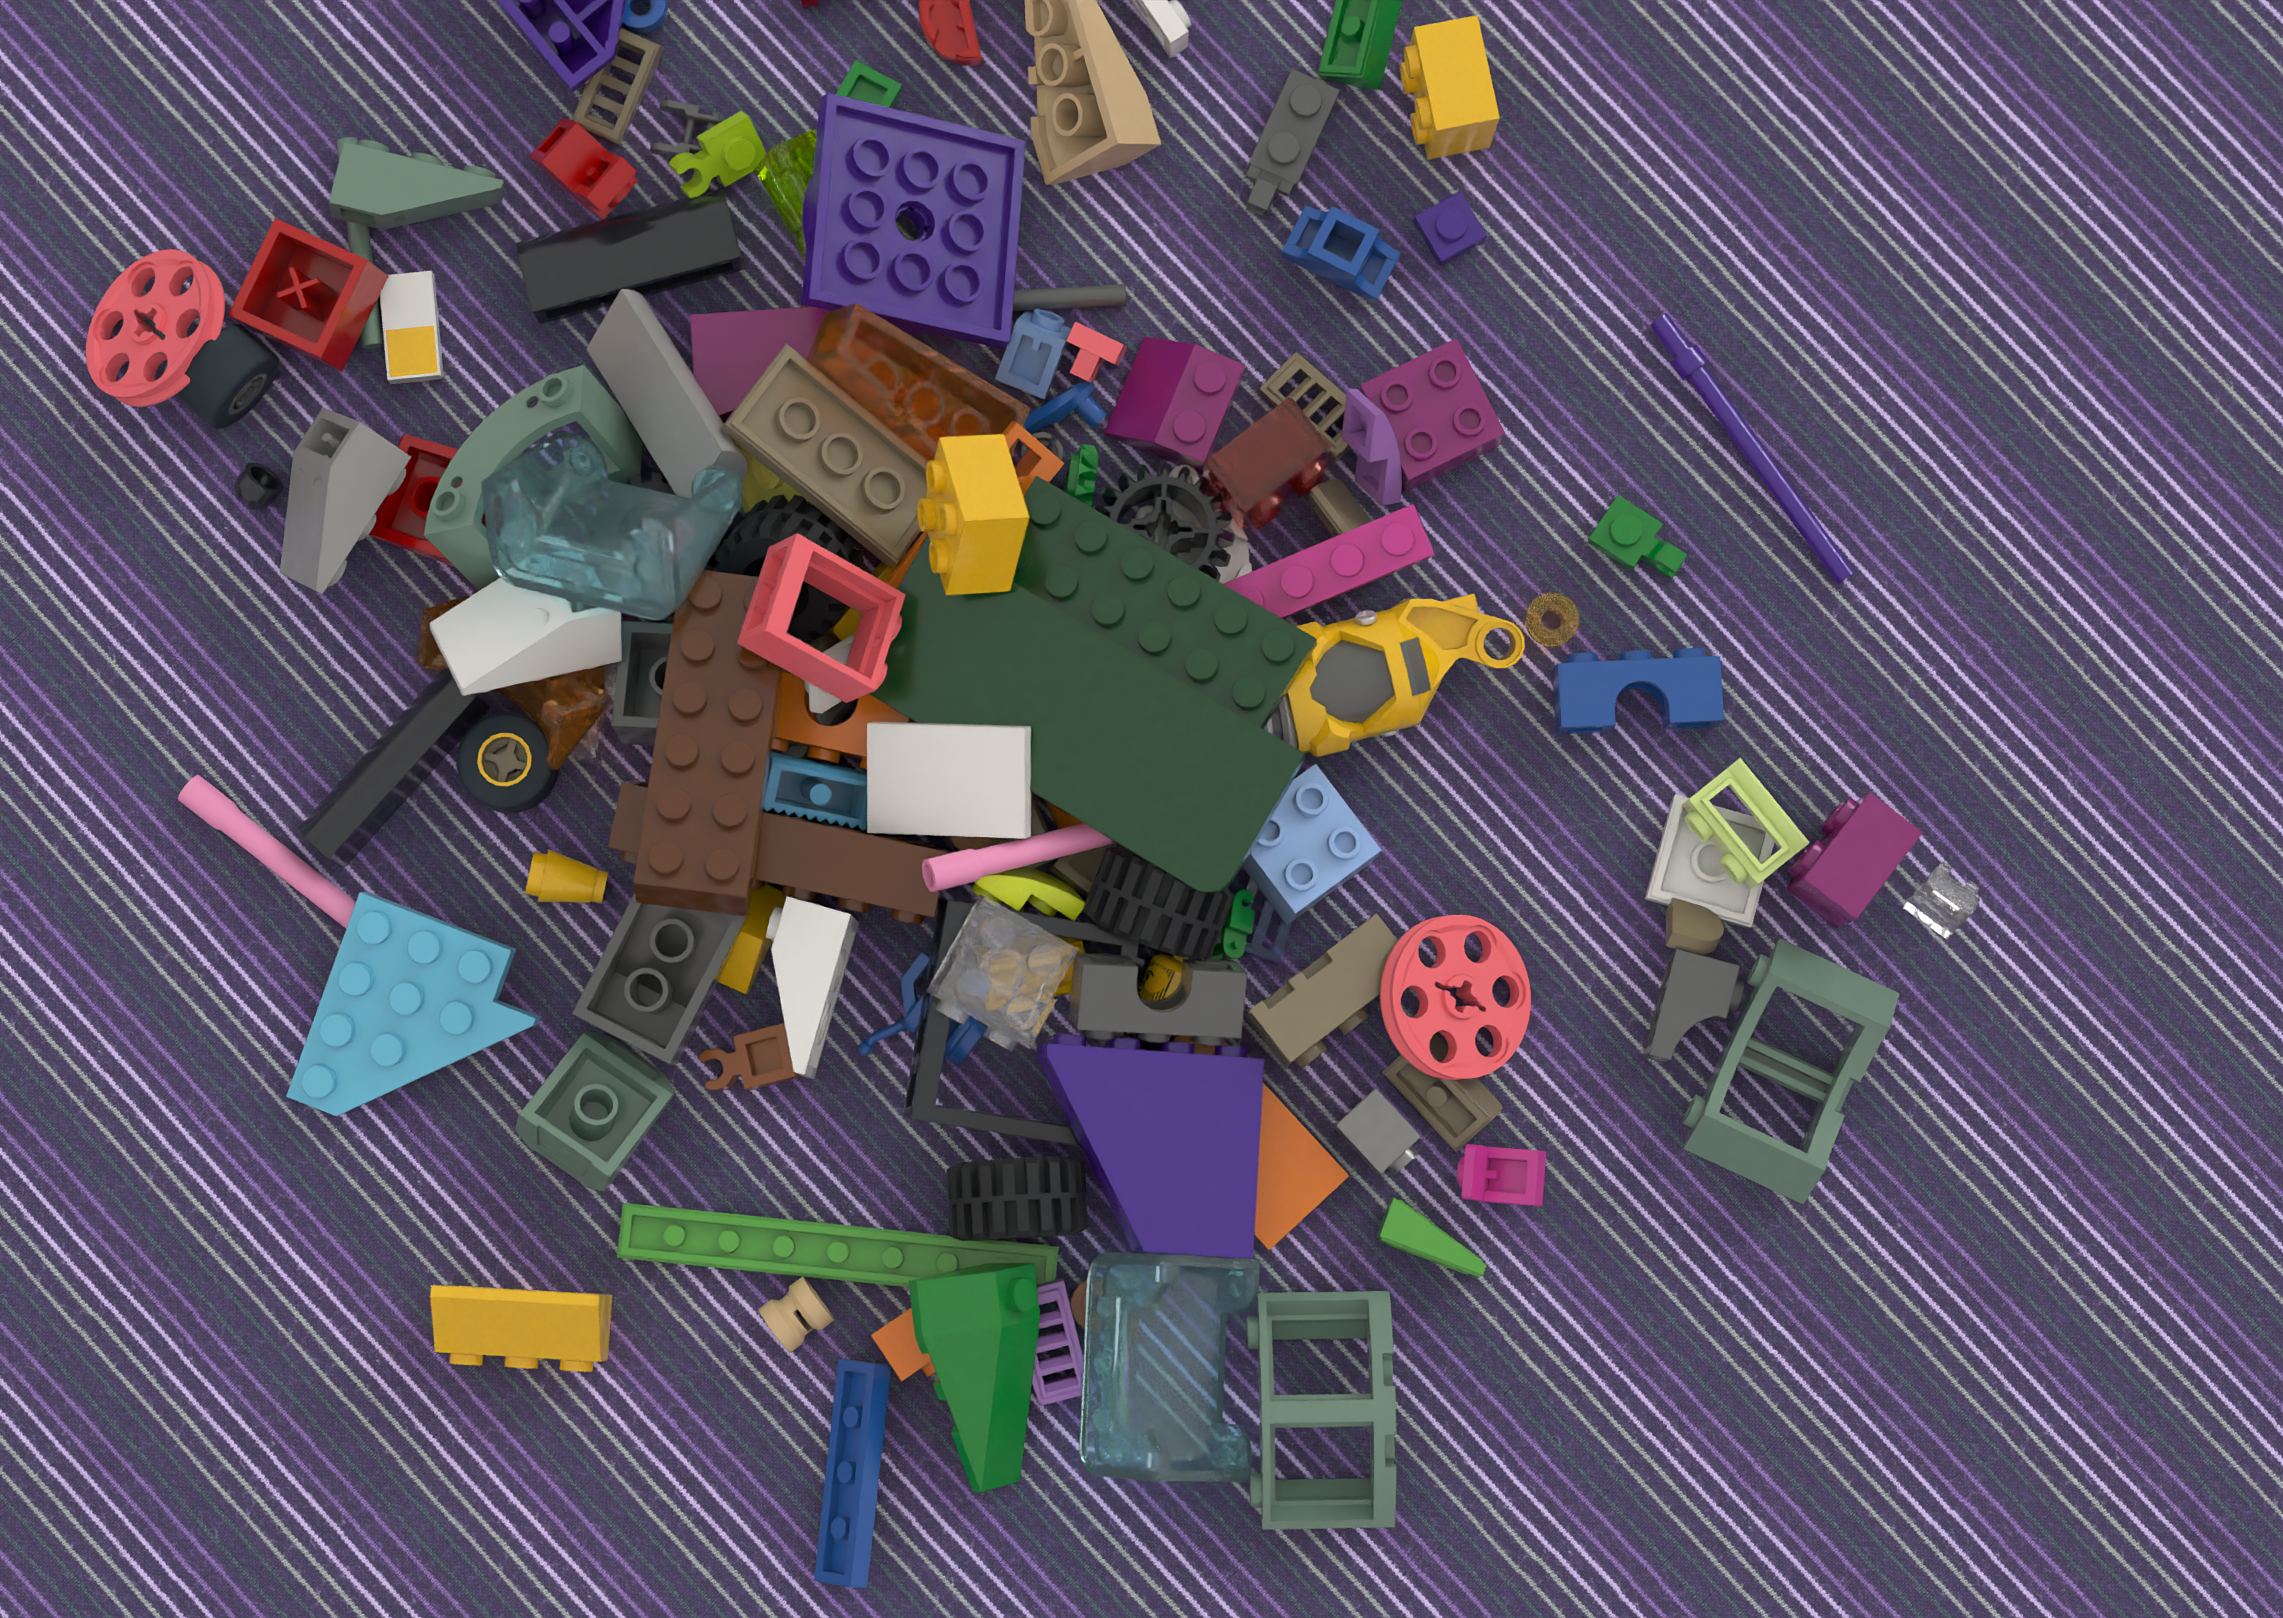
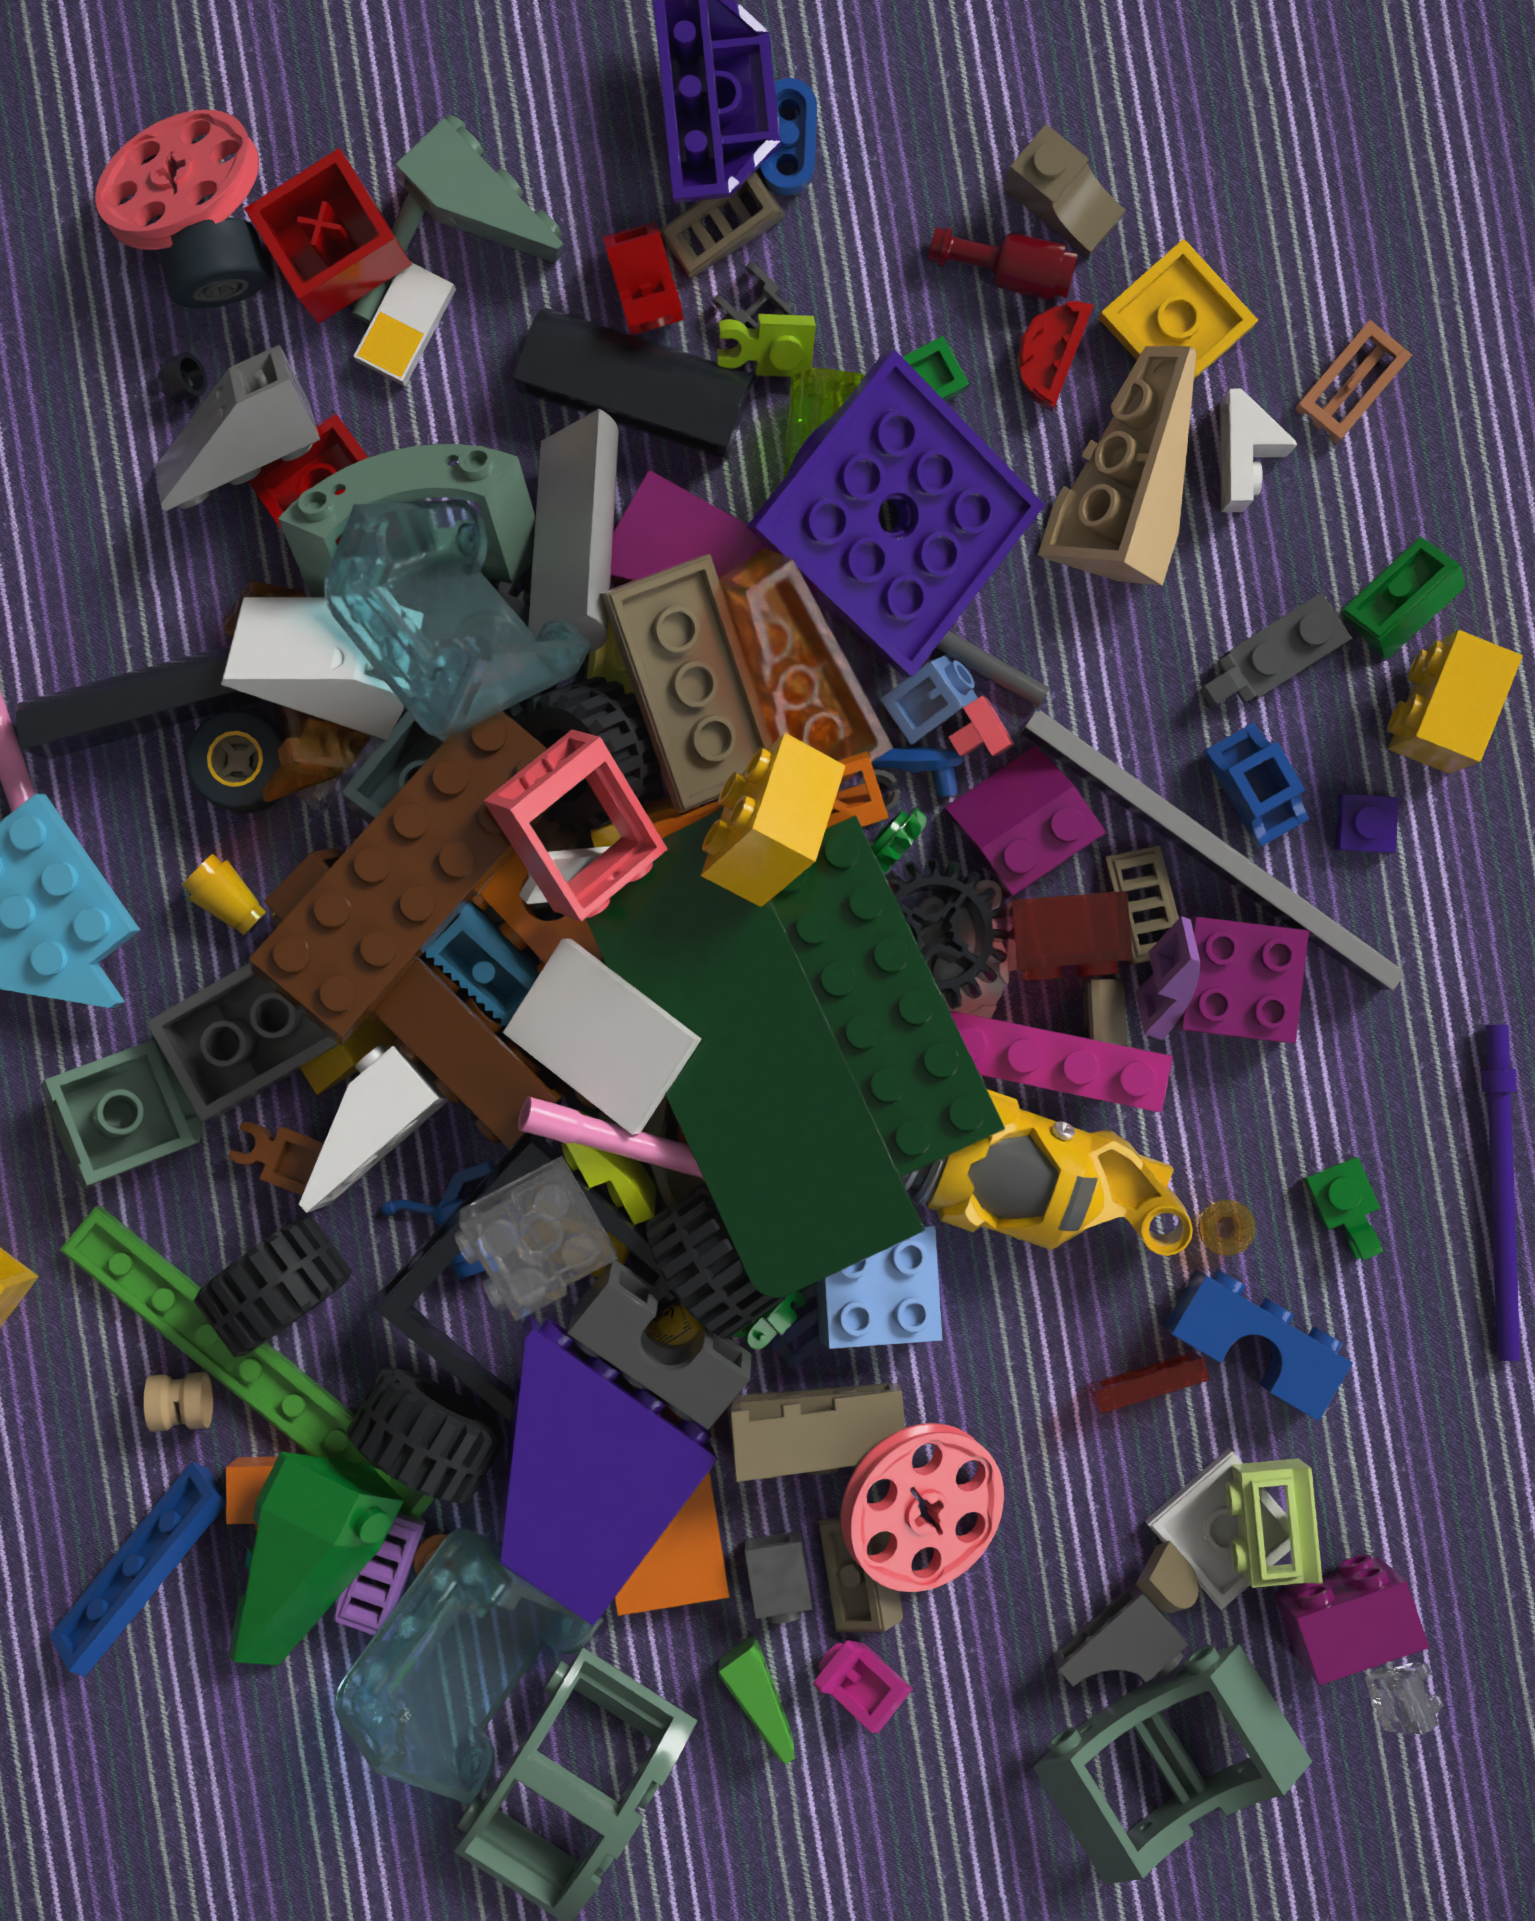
camera: 40 degrees right, 5 degrees up
none -> black tyre [194,1216,352,1357]
none -> light grey tile [1020,710,1405,991]
none -> clear red tile [1088,1351,1210,1414]

